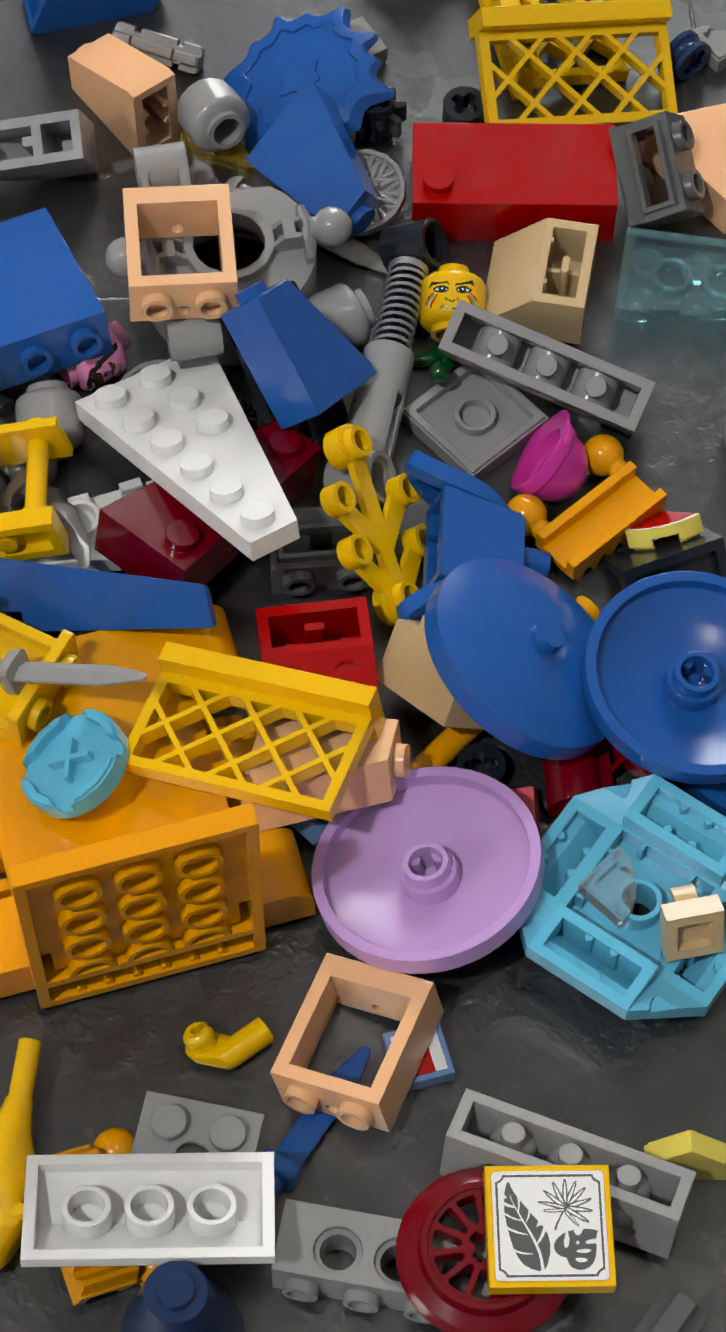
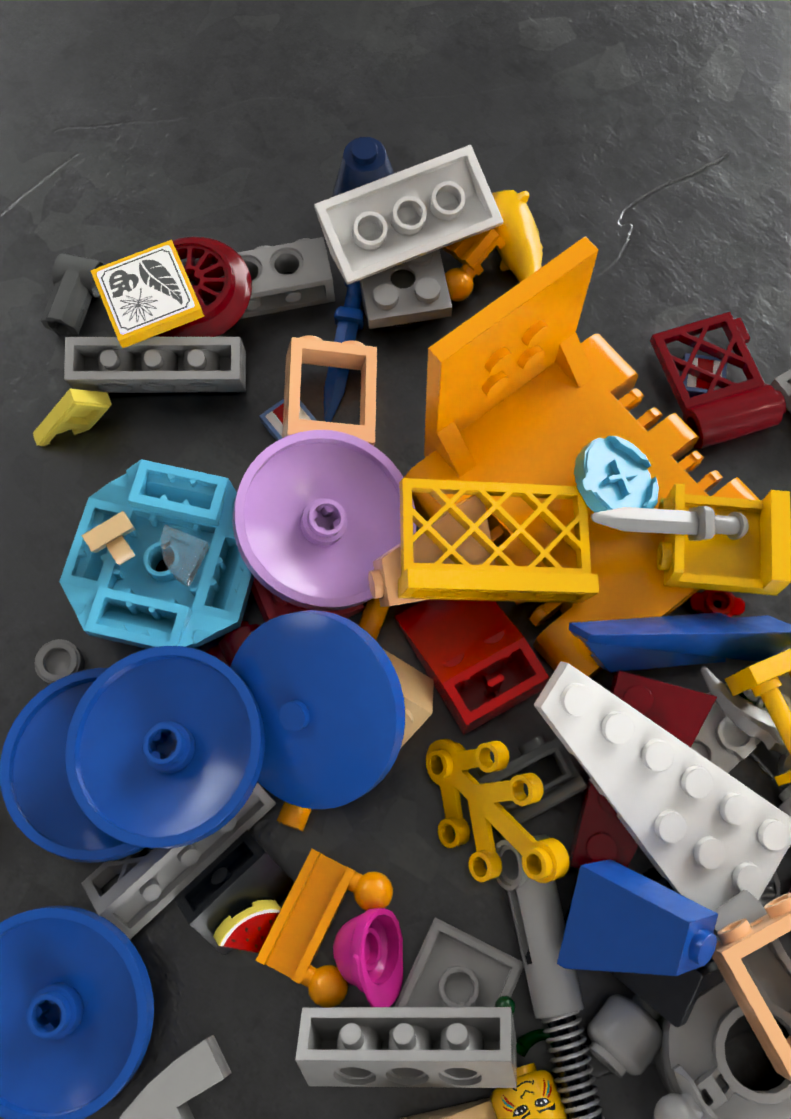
camera: 160 degrees right, 10 degrees up
yellow arm [183,1017,274,1070] -> none
blue torso [396,449,551,621] -> none

